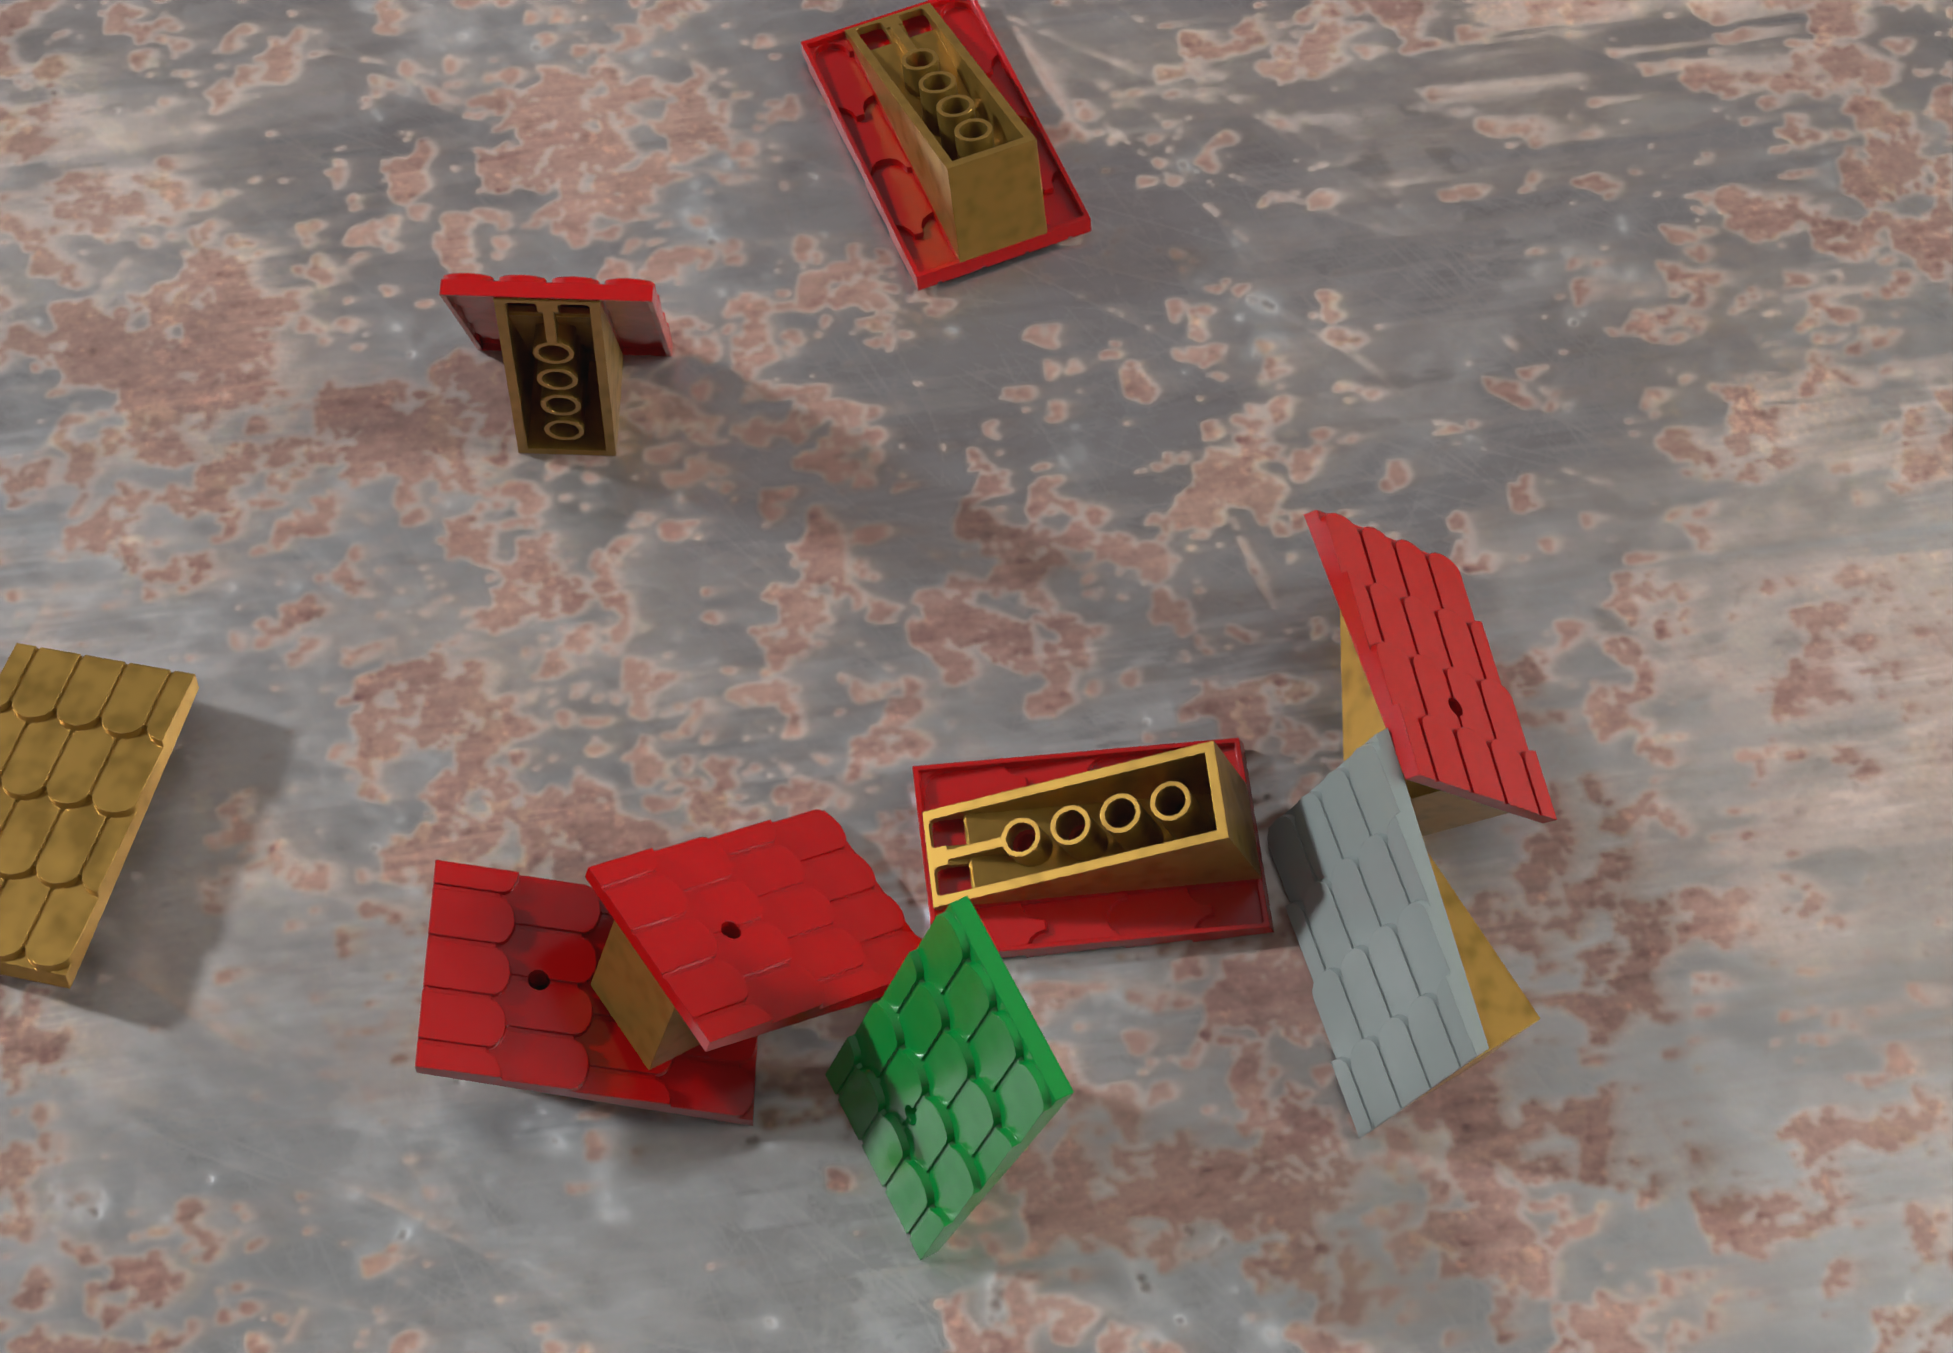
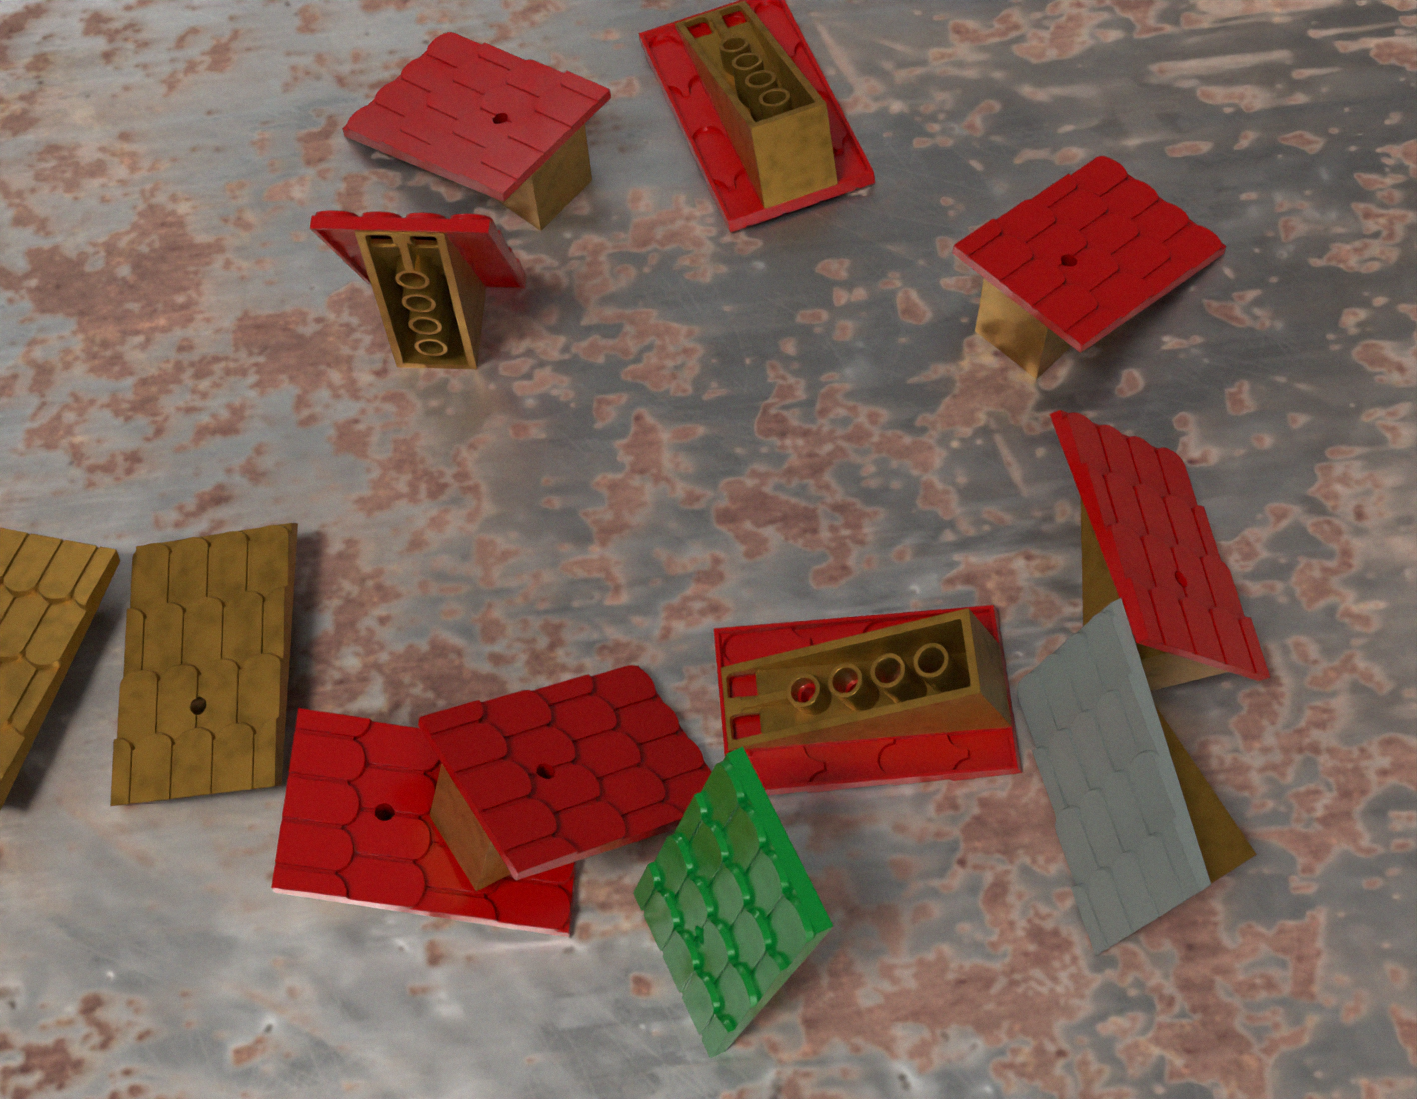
camera: 10 degrees right, 0 degrees up
none -> pearl gold piece [110,523,298,806]
none -> red piece [342,32,611,231]
none -> red piece [952,156,1227,379]

